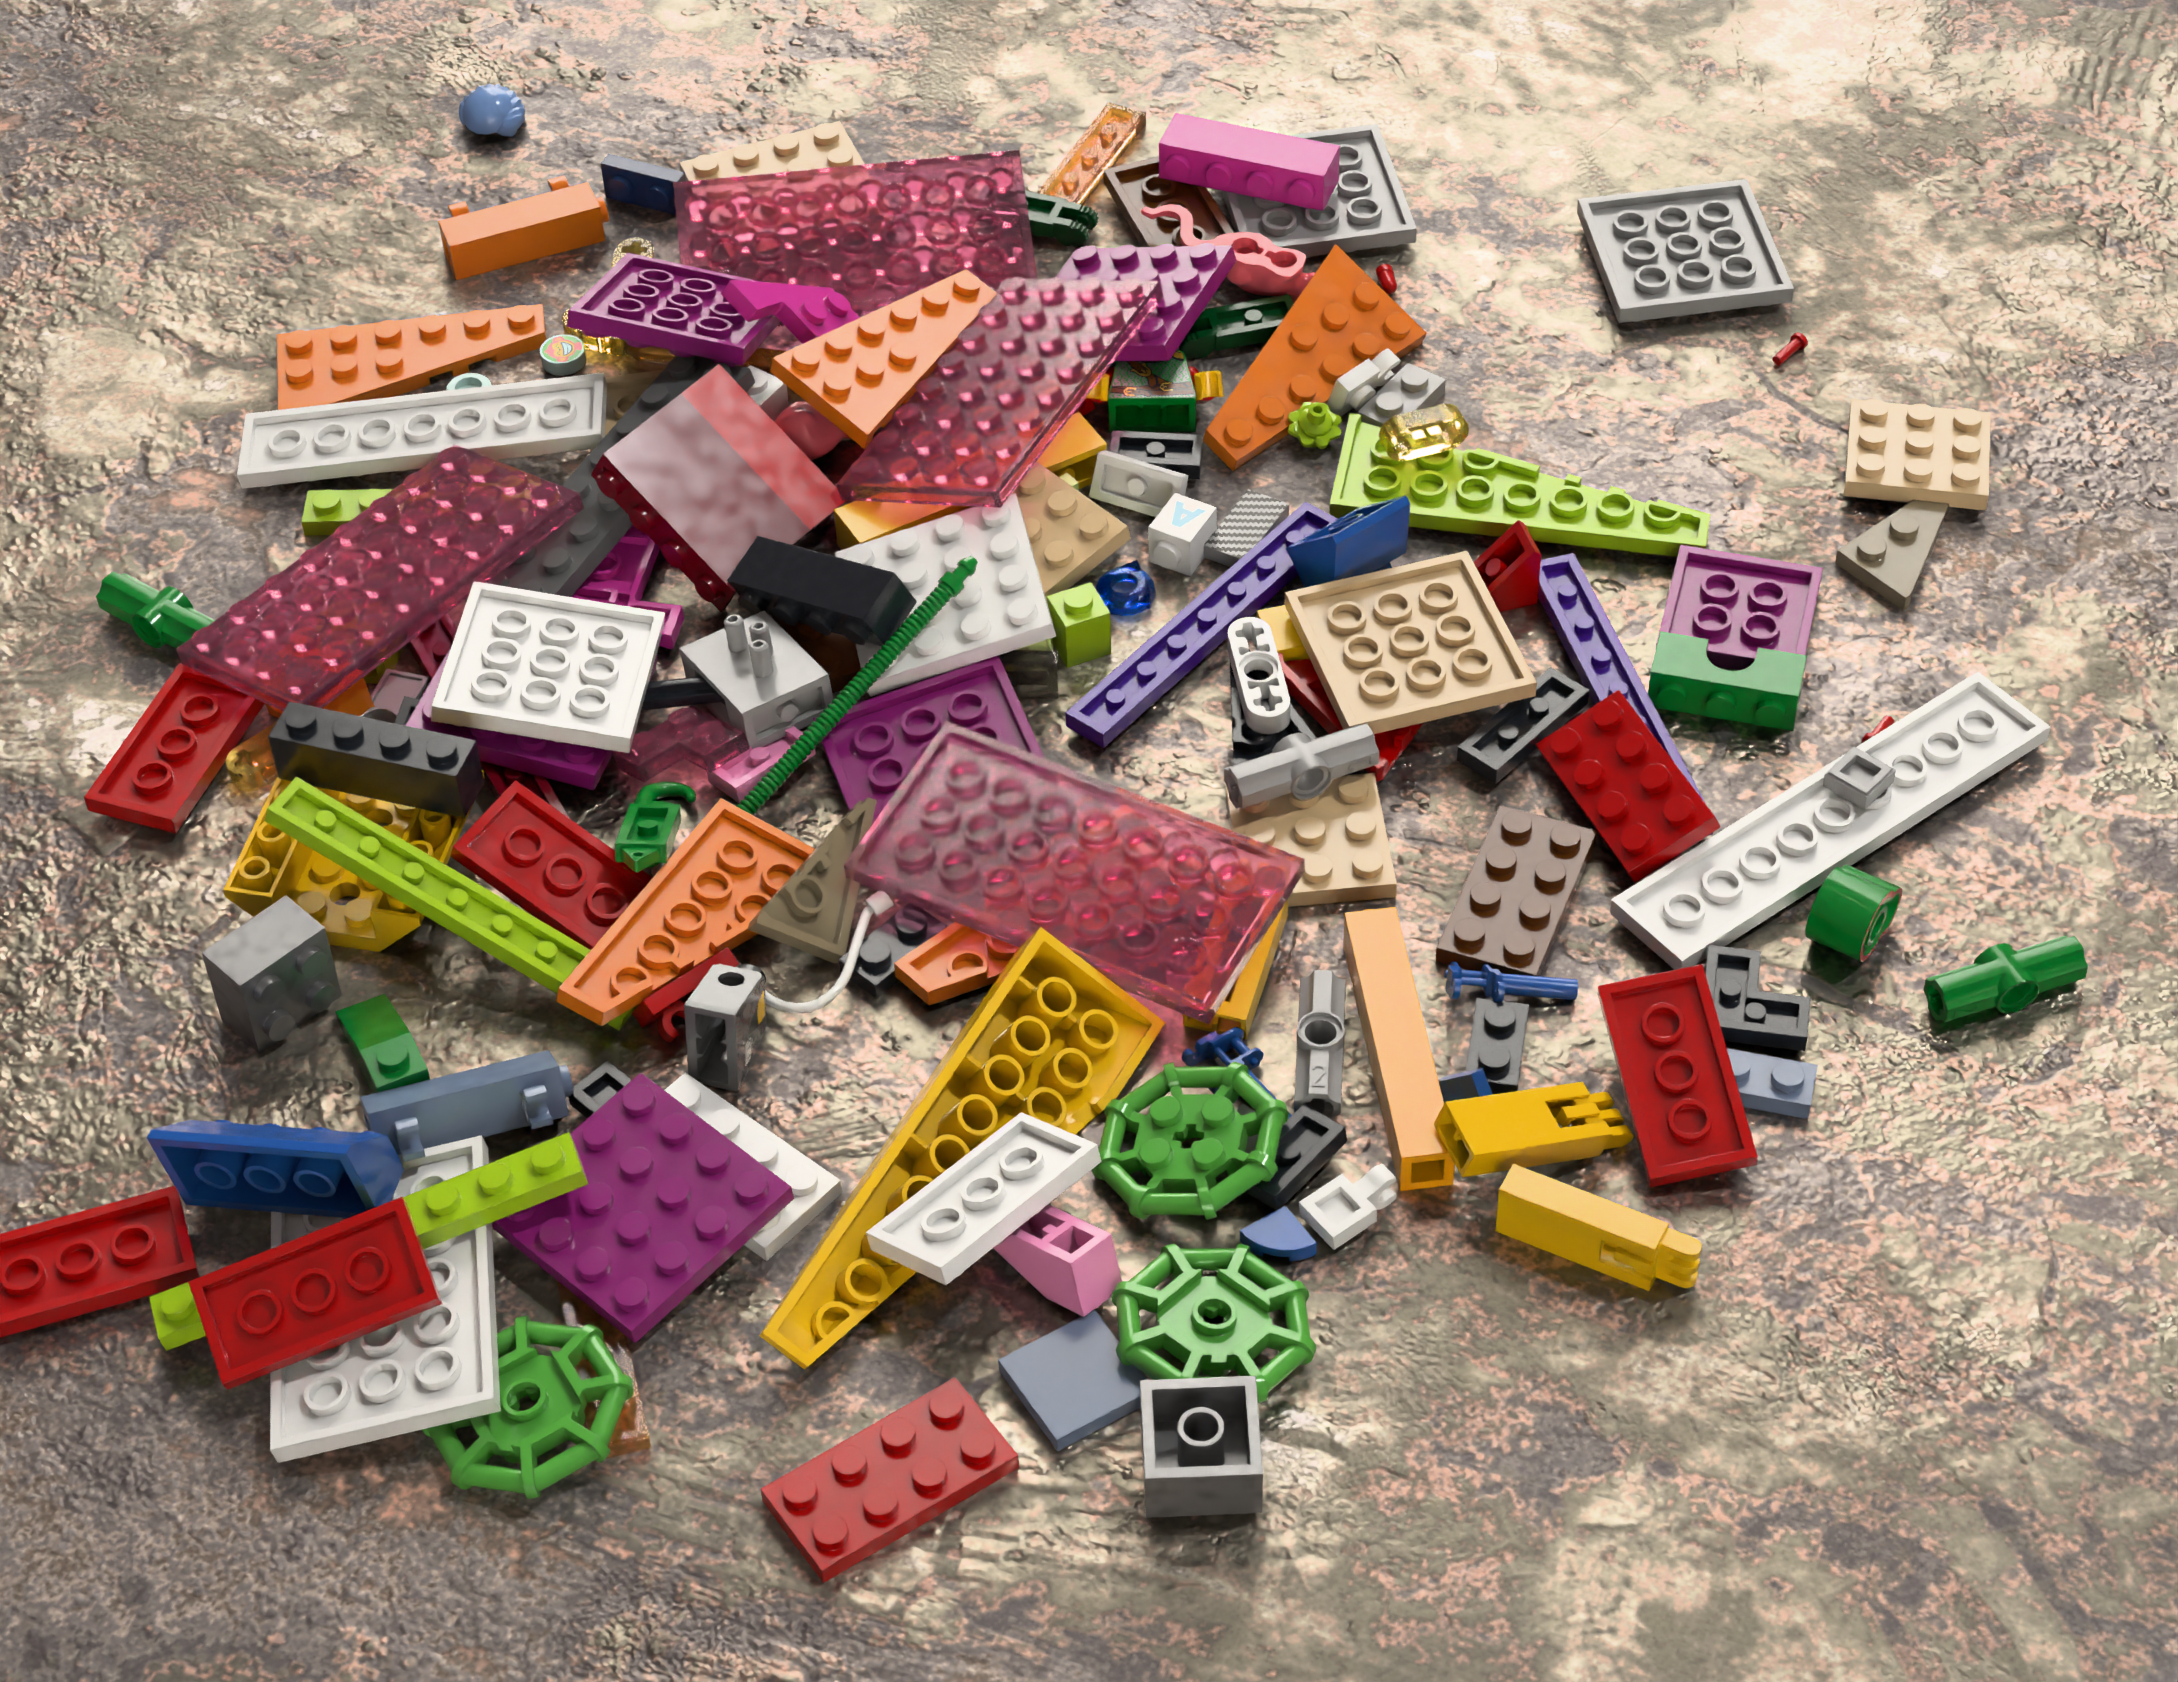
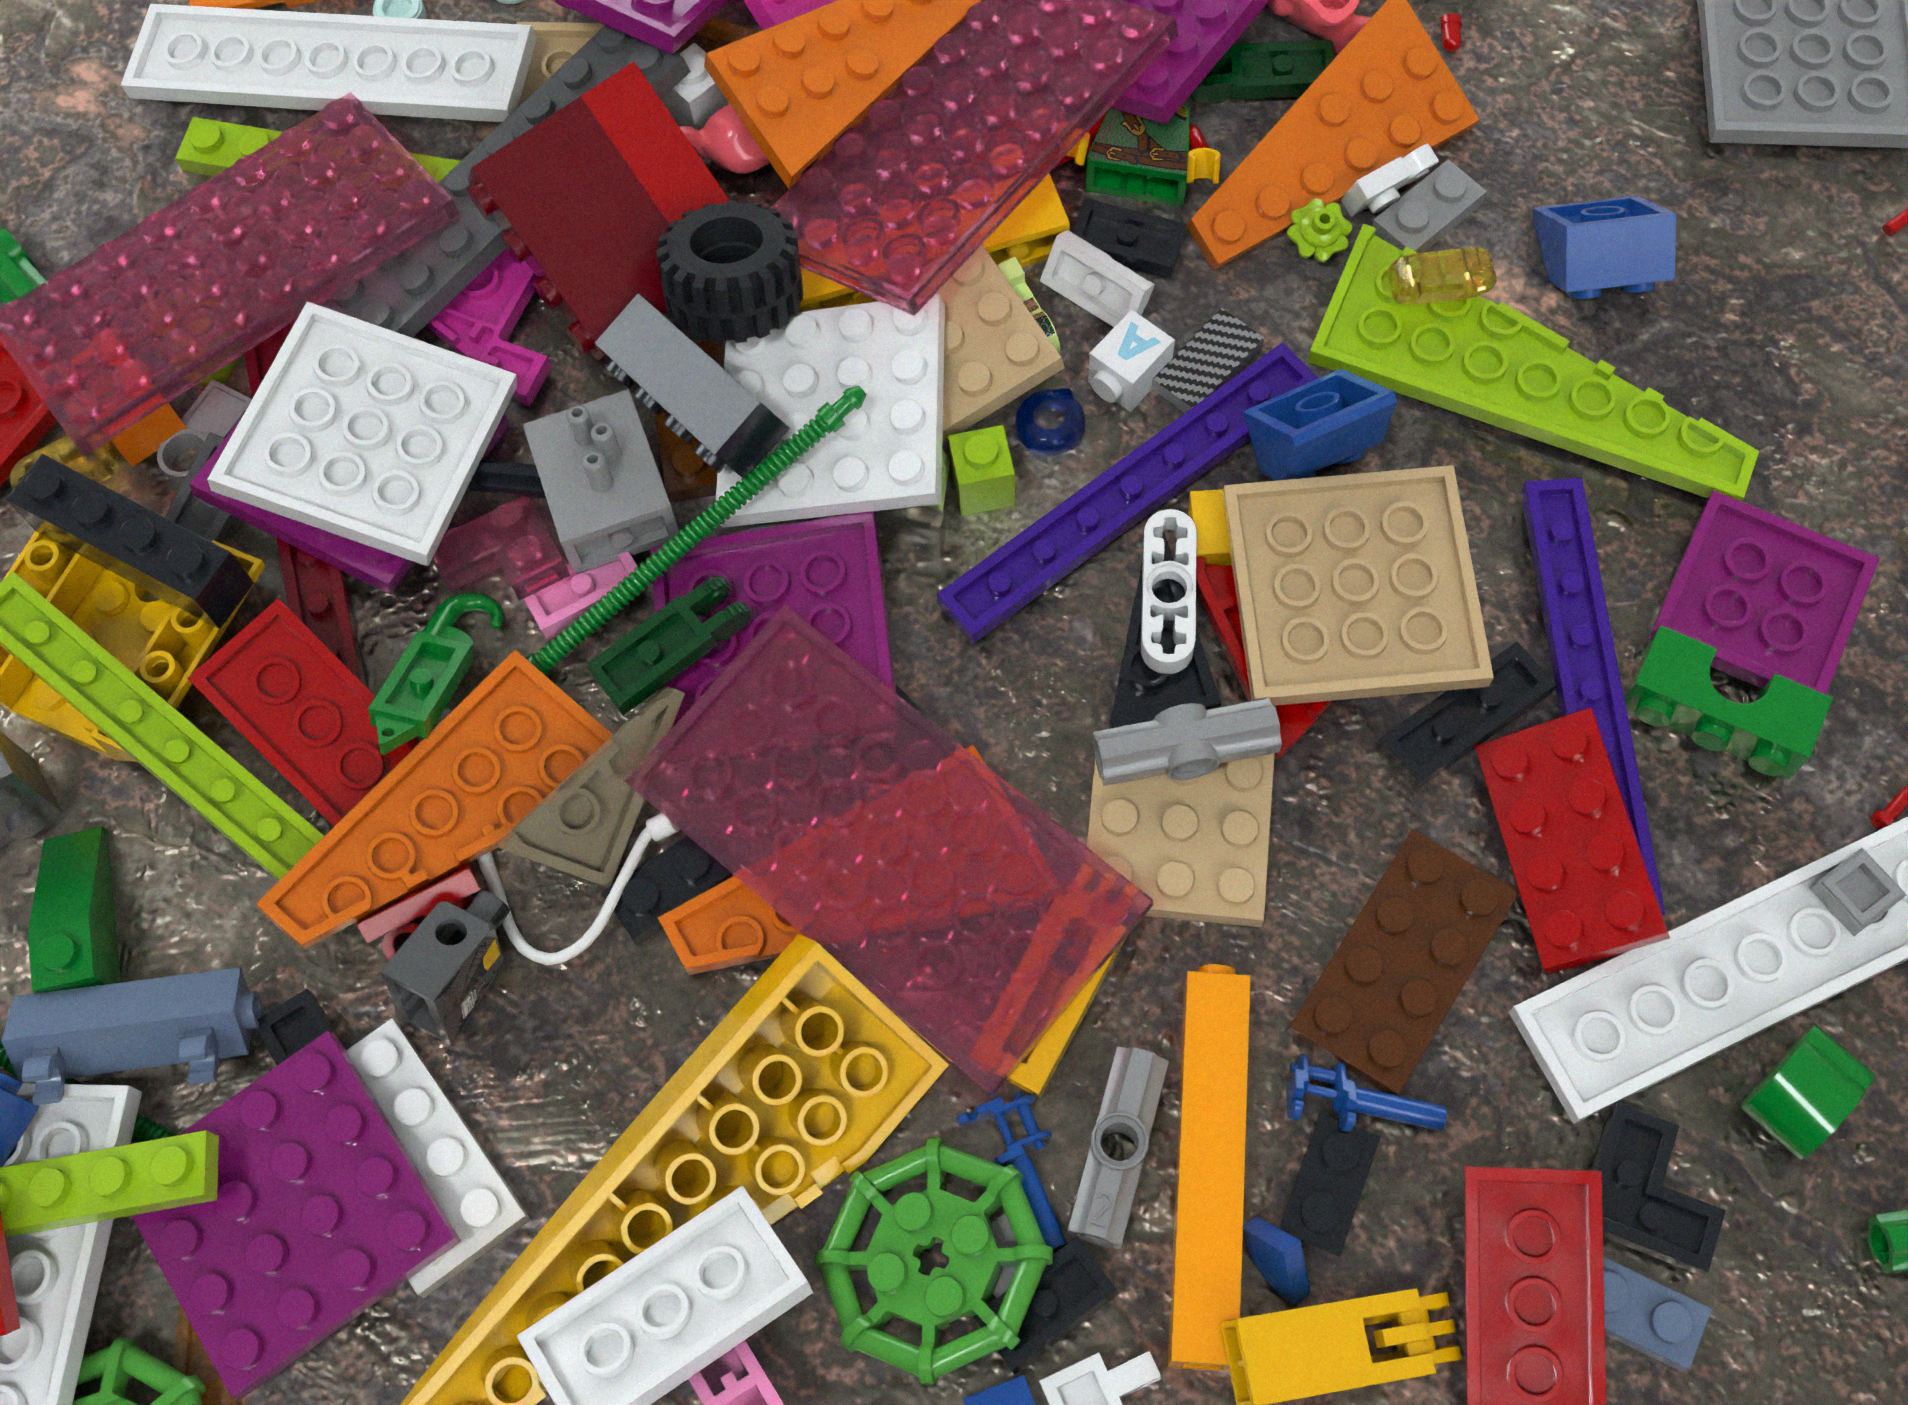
camera: 15 degrees right, 20 degrees up
red slope [1474,520,1541,612] -> none
none -> dark green hinge [586,575,752,716]
none -> black tyre [656,201,804,343]
none -> blue slope [1533,195,1676,299]

